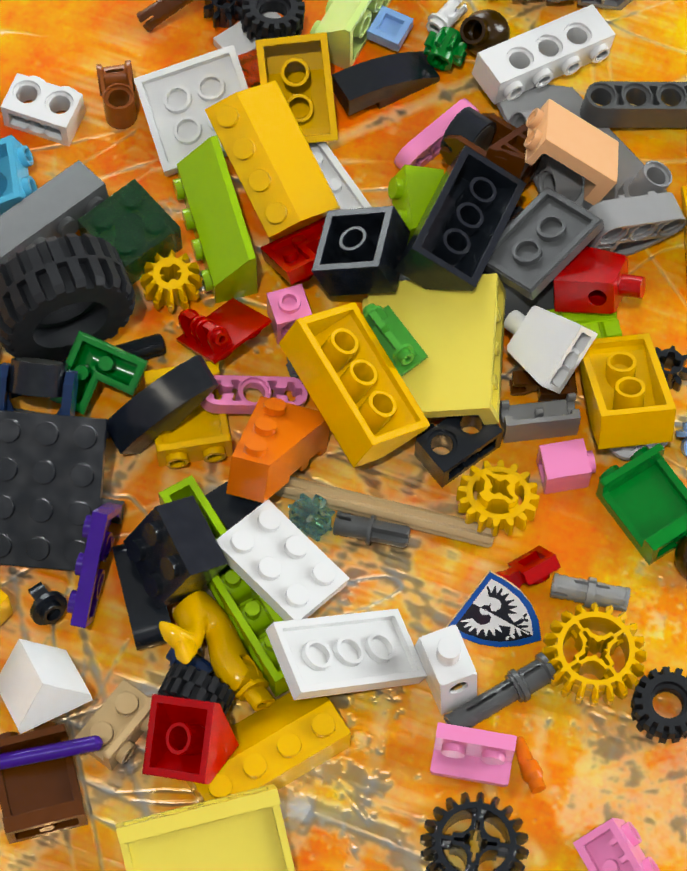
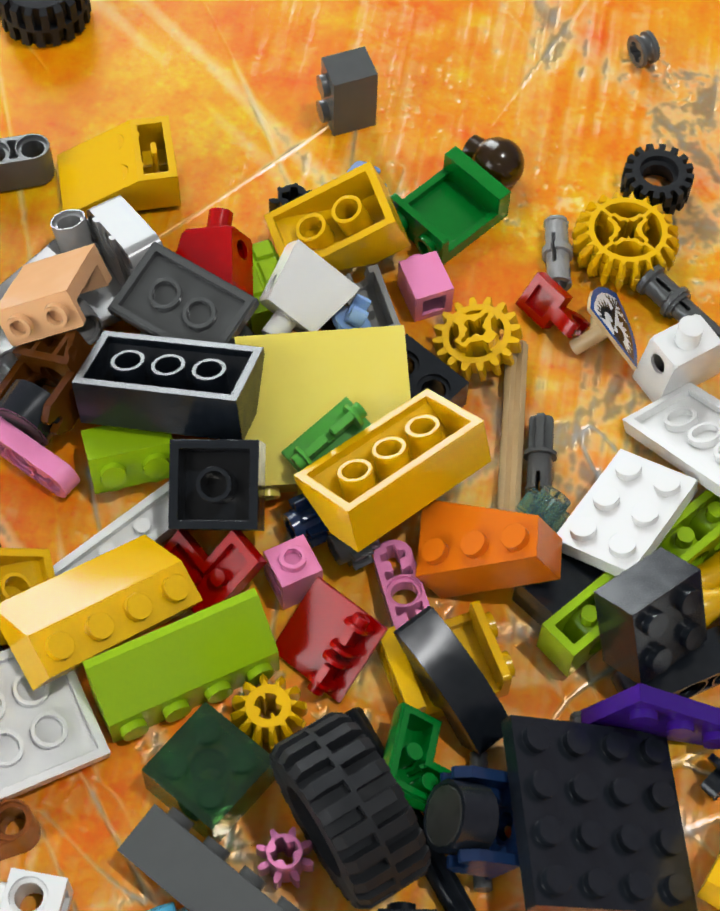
camera: 100 degrees left, 5 degrees down
none -> light blue plate [331,293,372,330]

